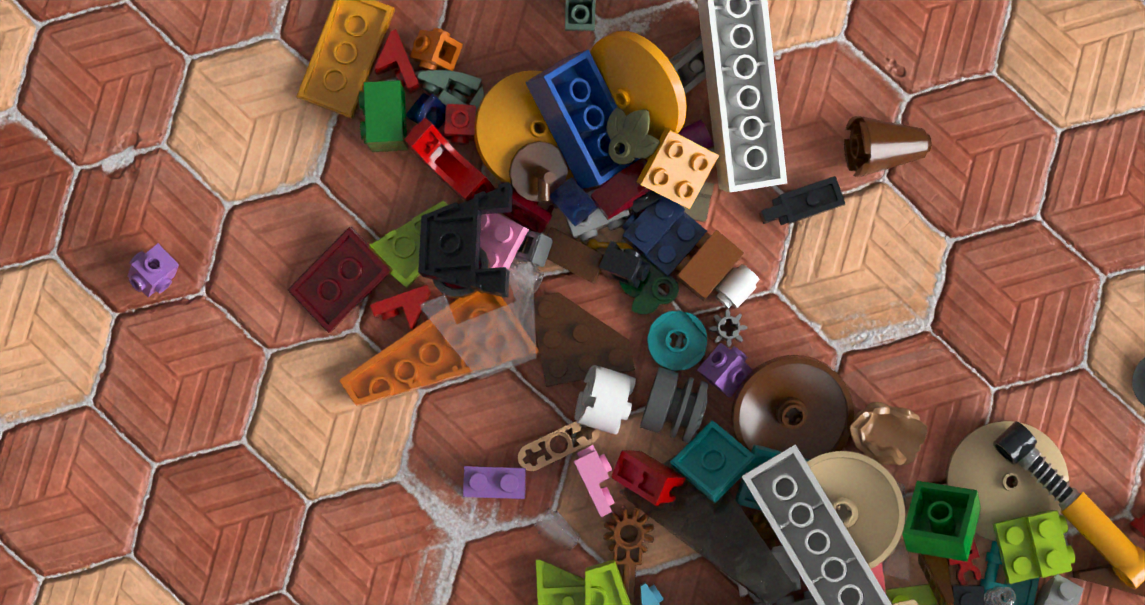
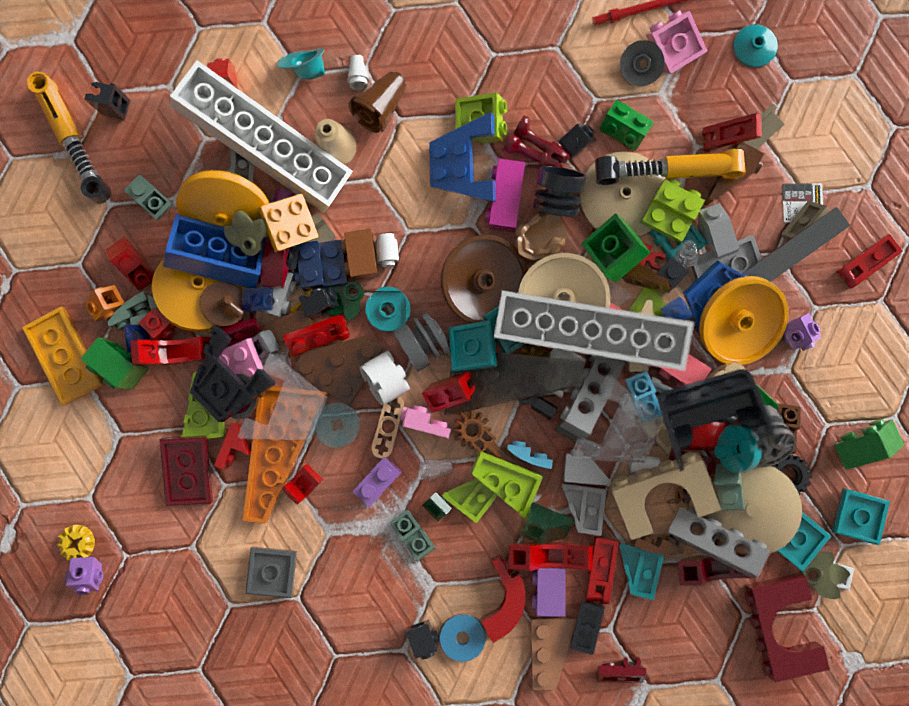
camera: 45 degrees left, 0 degrees up
red slope [374,29,421,94] -> none
medium lavender brick [697,343,753,398] -> none
light grey gear [709,309,747,348] -> none
black hinge [759,176,846,225] -> none
none -> yellow gear [56,525,95,561]
none -> red slope [106,237,154,291]
none -> dark grey plate [245,546,297,598]
none -> teal piece [277,48,325,80]
none -> red bracket [282,464,323,504]
none -> red plate [283,315,350,357]
none -> tan cone [313,119,357,165]
none -> clear light blue plate [314,403,360,447]
none -> white cone [347,55,369,90]
none -> sand green slope [390,509,436,562]
none -> dark green plate [422,492,452,522]
none -> blue wing [429,113,496,202]
none -> lime plate [455,92,507,144]
none -> dark pink brick [485,159,525,233]
none -> dark red piece [503,115,570,169]
none -> black bar [517,387,558,420]
none -> black wheel [533,166,586,216]
none -> black bracket [558,123,597,159]
none -> green bracket [599,99,654,151]

